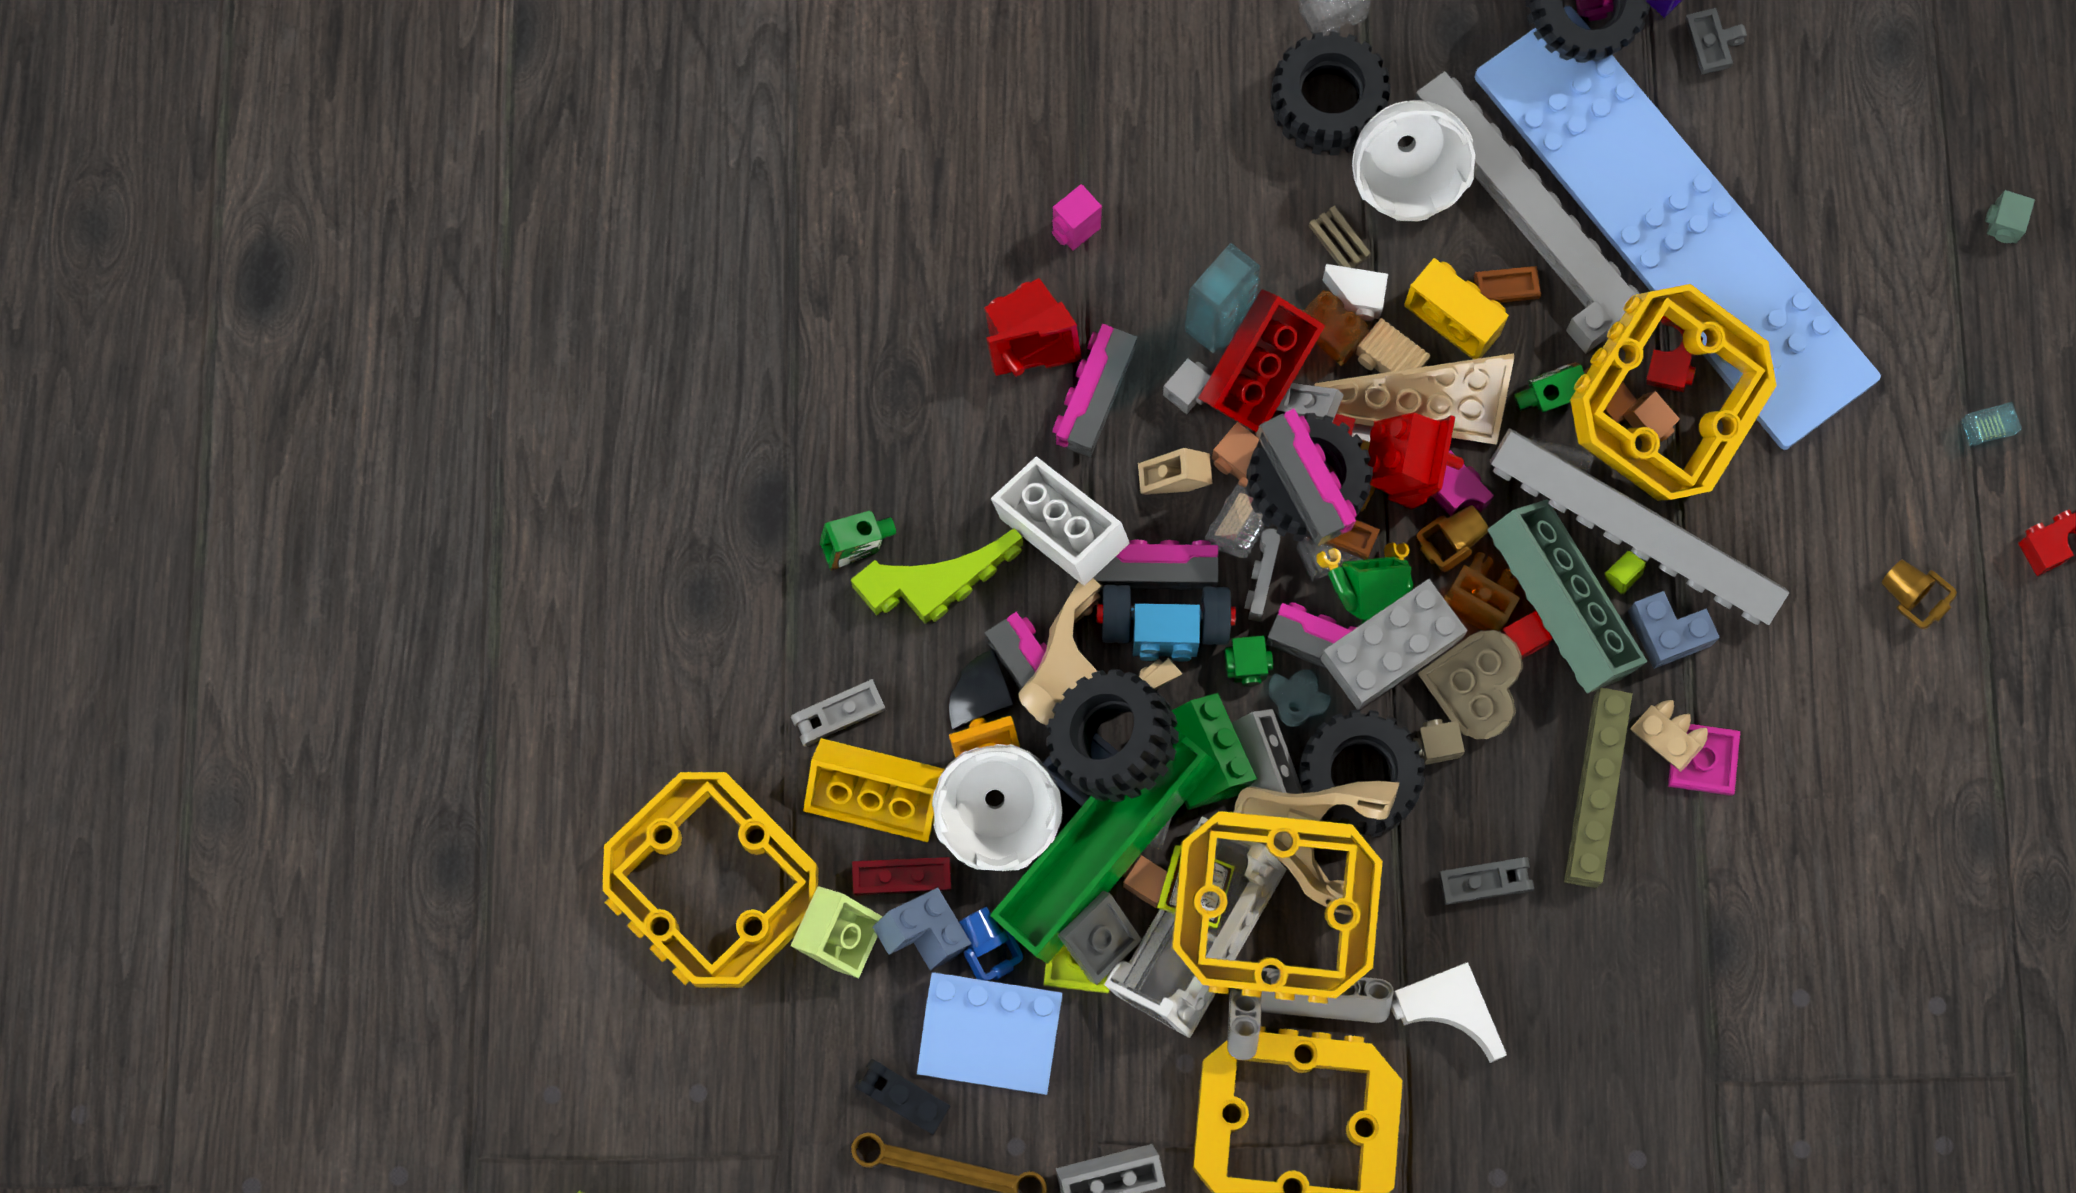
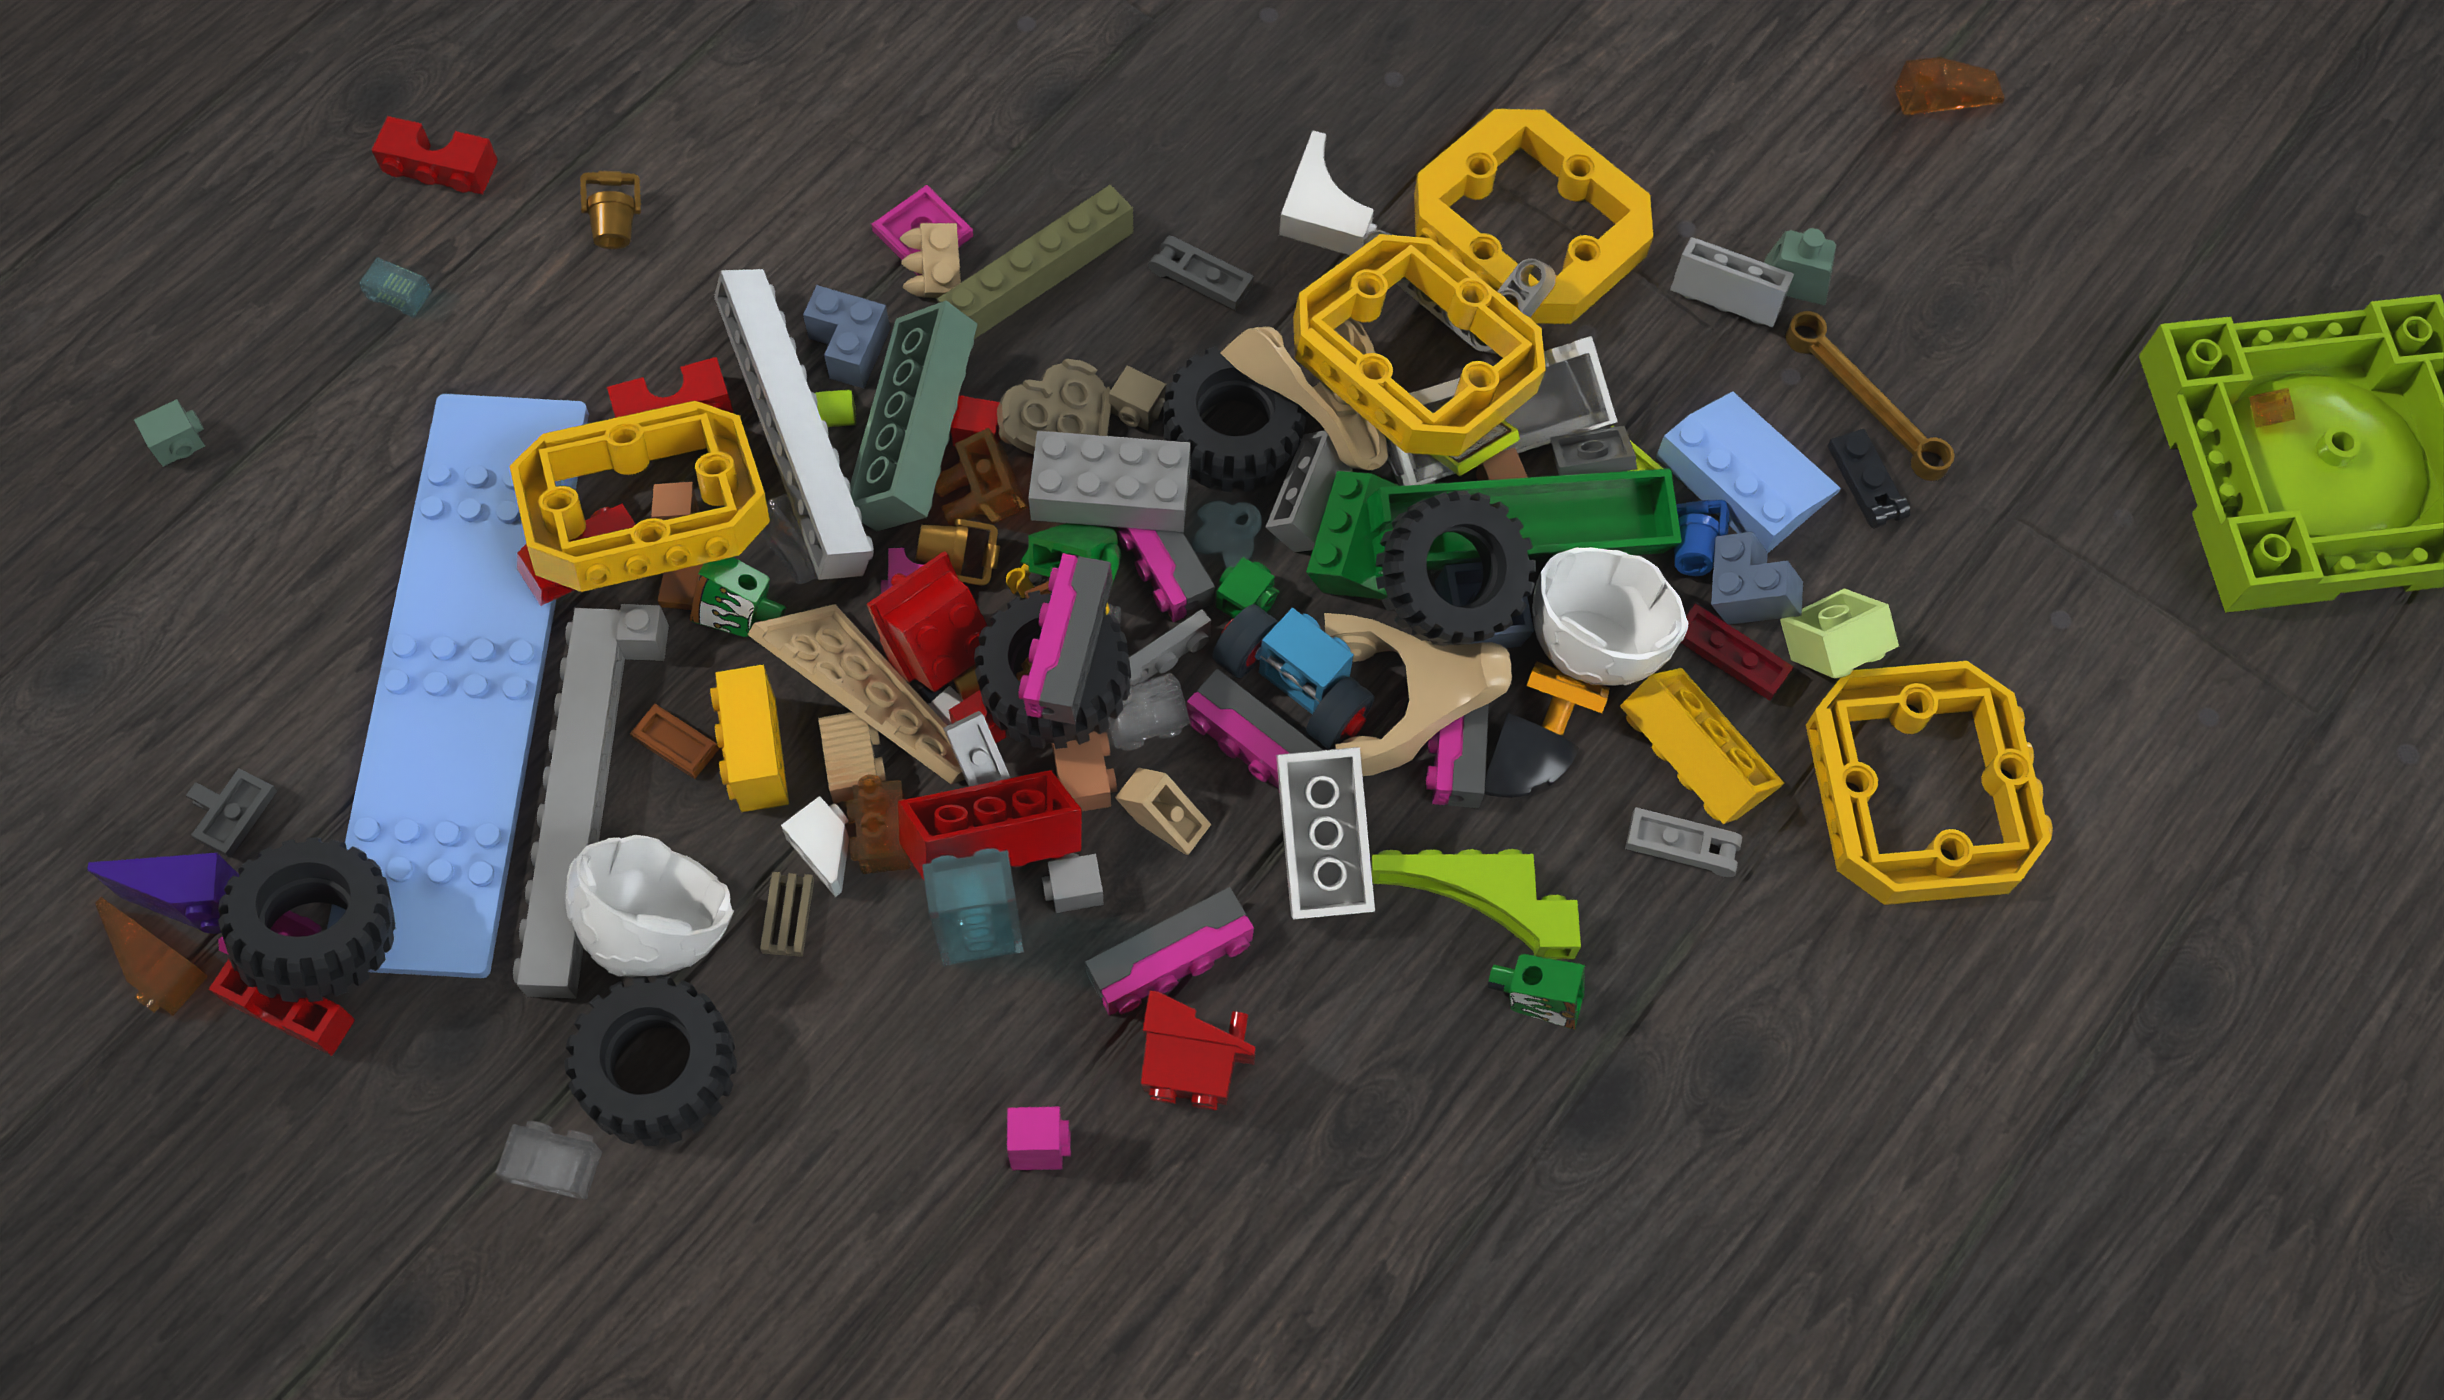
camera: 145 degrees left, 10 degrees down
none -> red arch [607,357,734,418]

